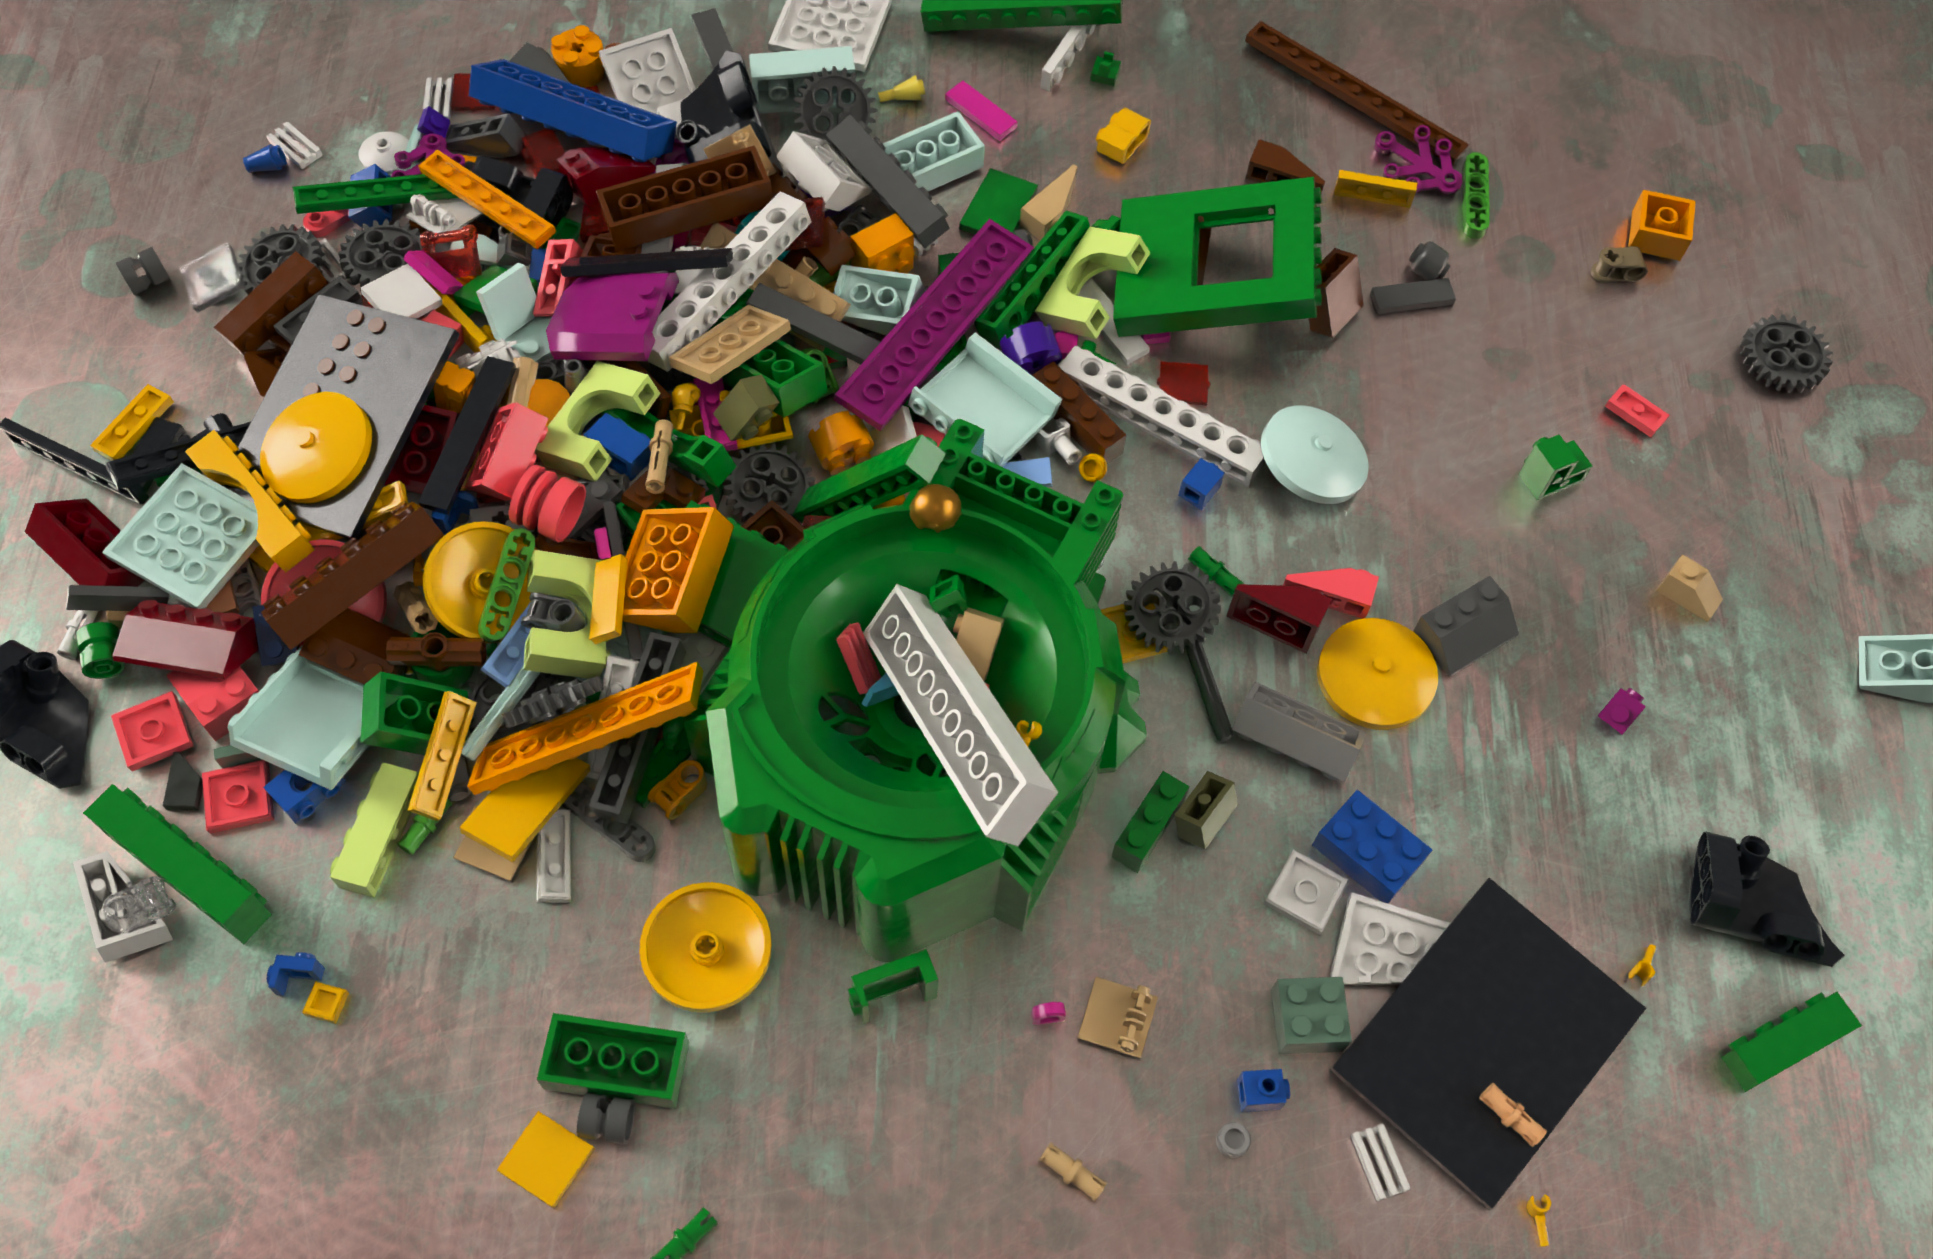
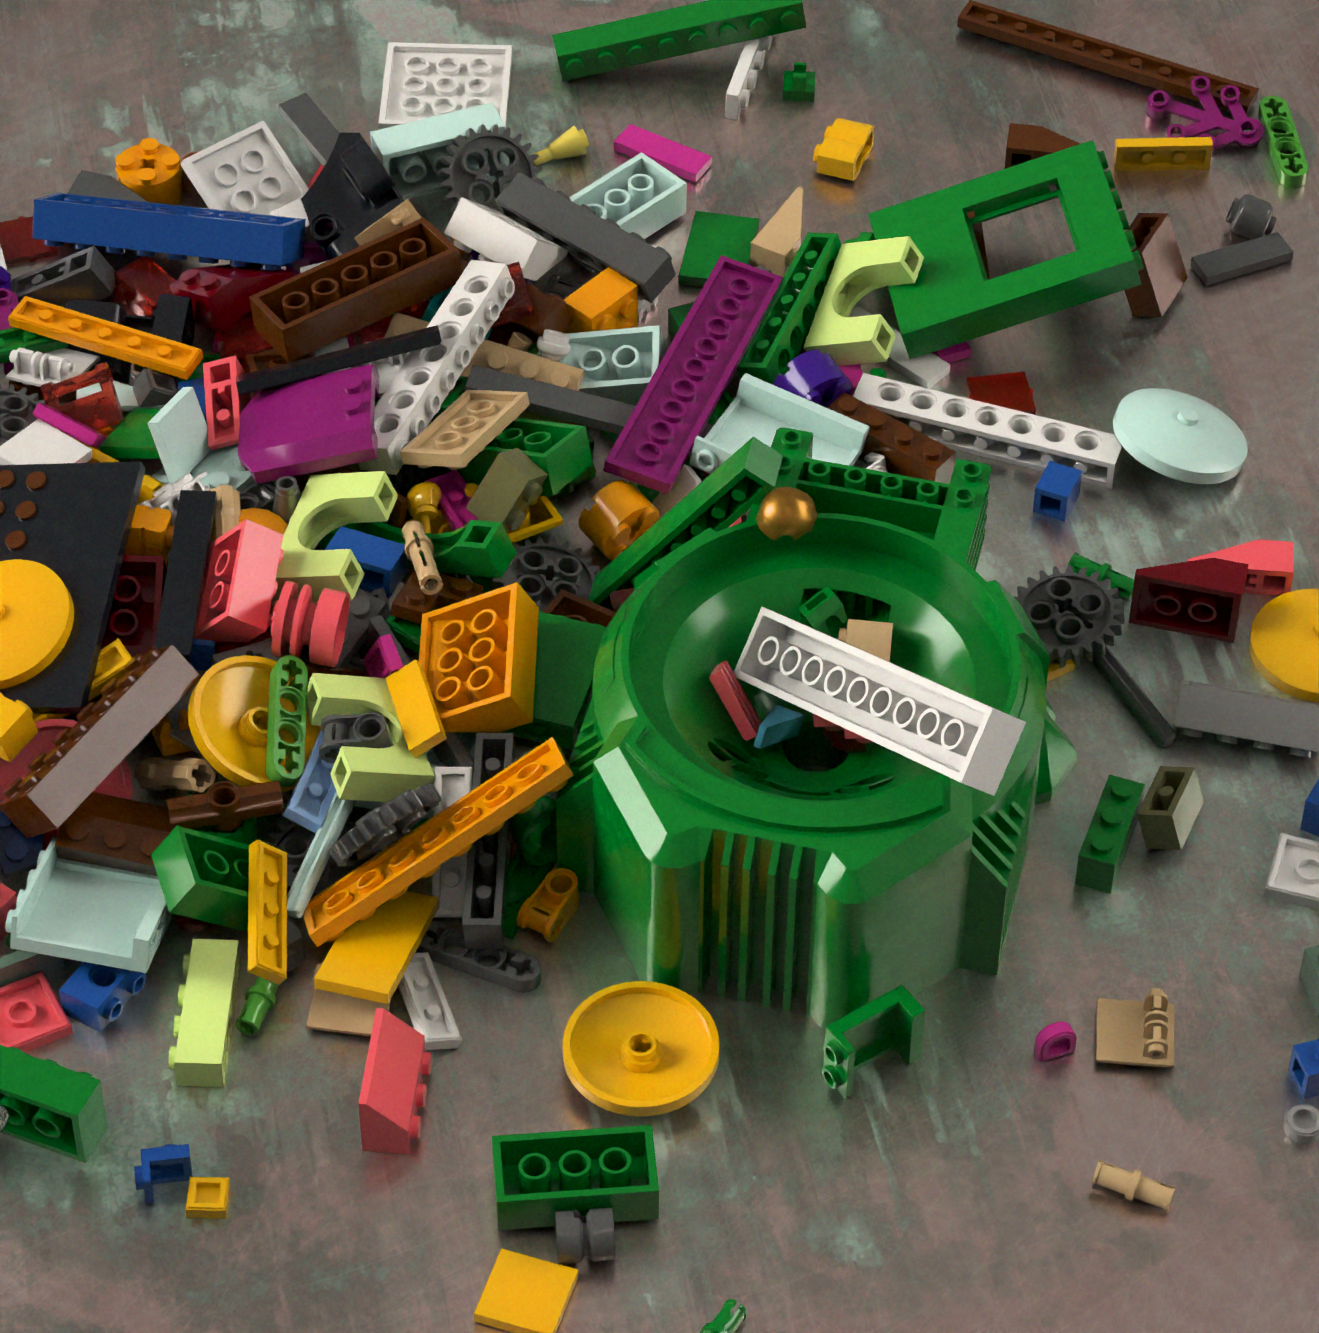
camera: 10 degrees left, 15 degrees down
none -> coral slope [358,1008,432,1155]
none -> white plate [537,329,571,361]

